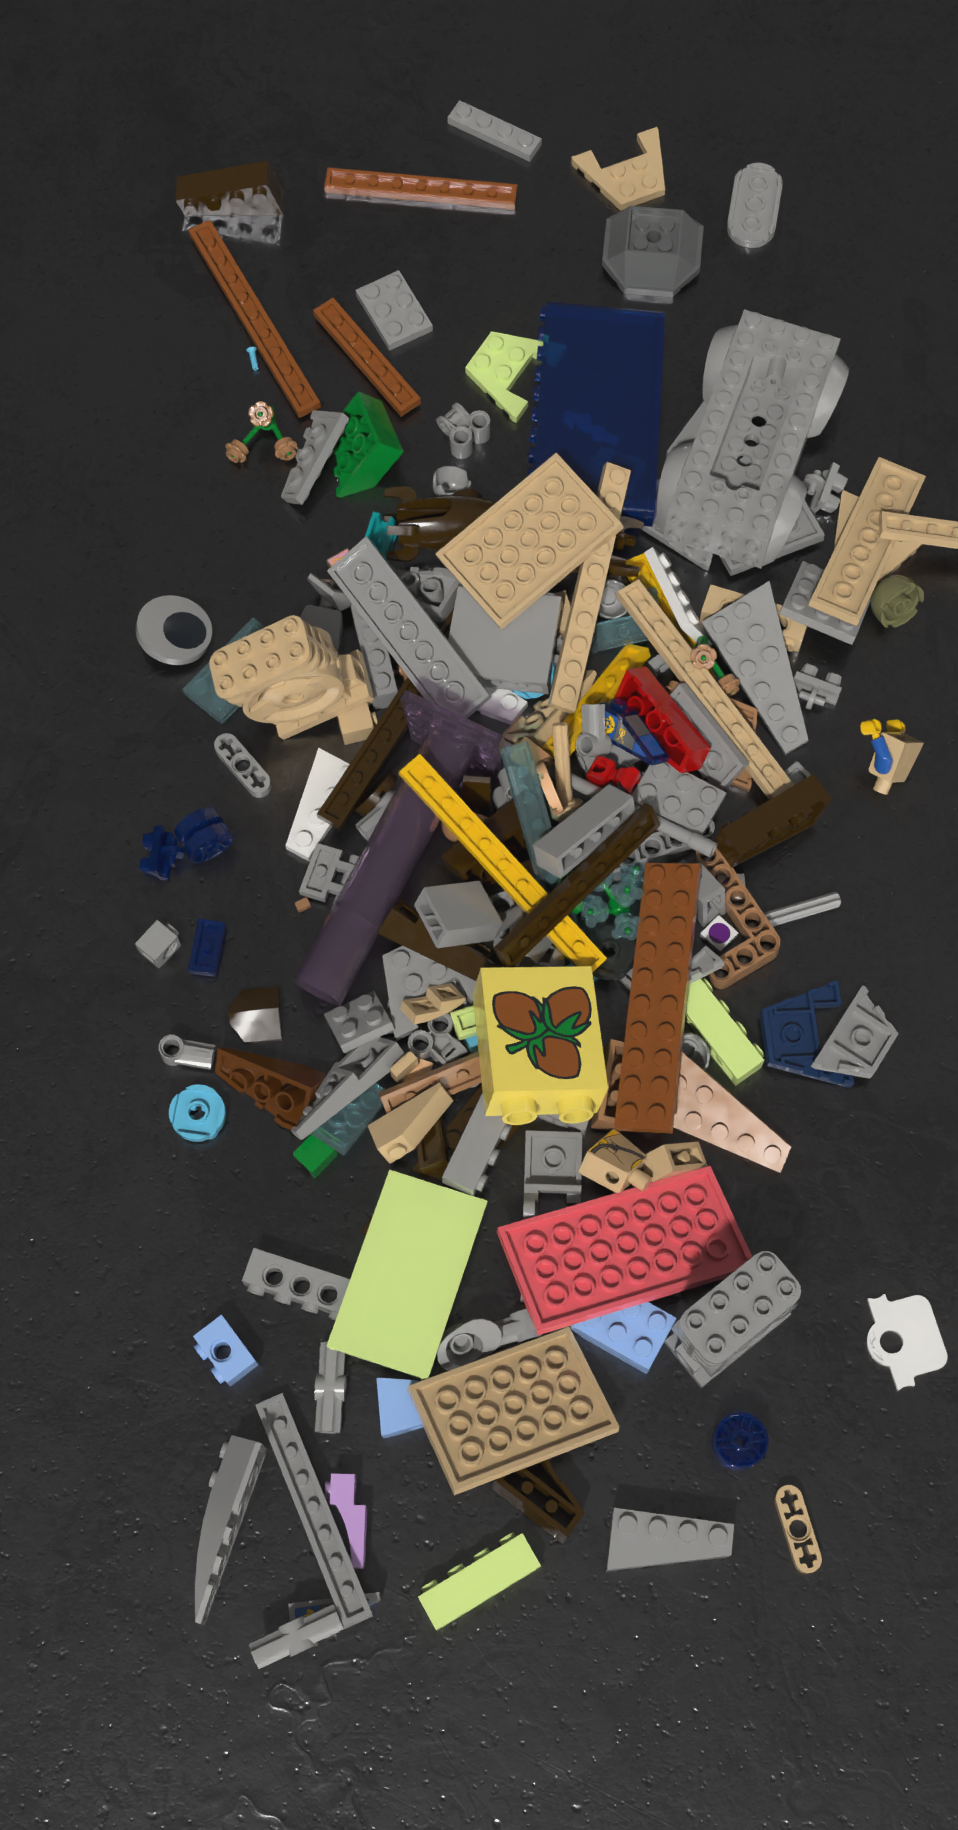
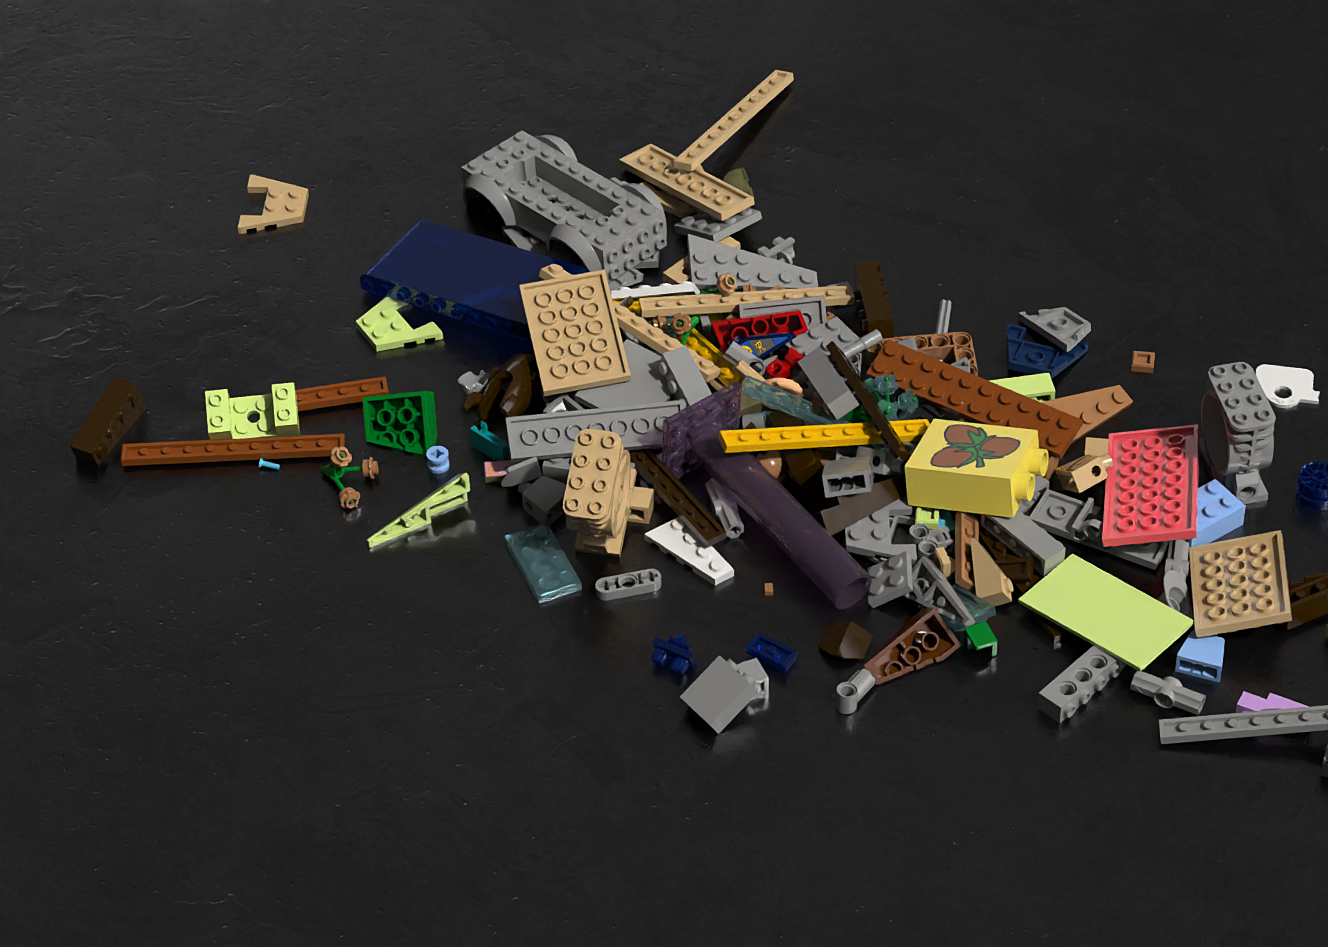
camera: 65 degrees left, 25 degrees down
light grey piece [136,595,212,665] -> none
medium azure plate [169,1084,226,1142] -> none
clear blue wheel [174,807,234,863] -> none
light blue brick [193,1315,258,1387] -> none
light grey wedge [195,1435,268,1625] -> none
light grey wing [281,410,349,505] -> none
light grey plate [299,843,361,908] -> none
dark orange tile [324,168,517,210] -> none
dark brown tile [354,771,398,816] -> none
light grey plate [356,270,433,351] -> none
tan slope [400,983,465,1025] -> none
light grey piece [436,403,491,459] -> none
light grey plate [448,100,542,162] -> none
dark grey piece [602,206,704,298] -> none
light grey tile [727,163,783,248] -> none
torso [860,719,924,795] -> none
none -> yellowish green plate [205,382,300,440]
none -> yellowish green wedge [366,473,470,548]
none -> light blue wheel [426,446,450,474]
none -> medium nougat plant [651,313,699,346]
none -> light grey brick [658,346,725,437]
none -> light grey brick [680,655,758,734]
none -> medium nougat tile [1131,351,1155,373]

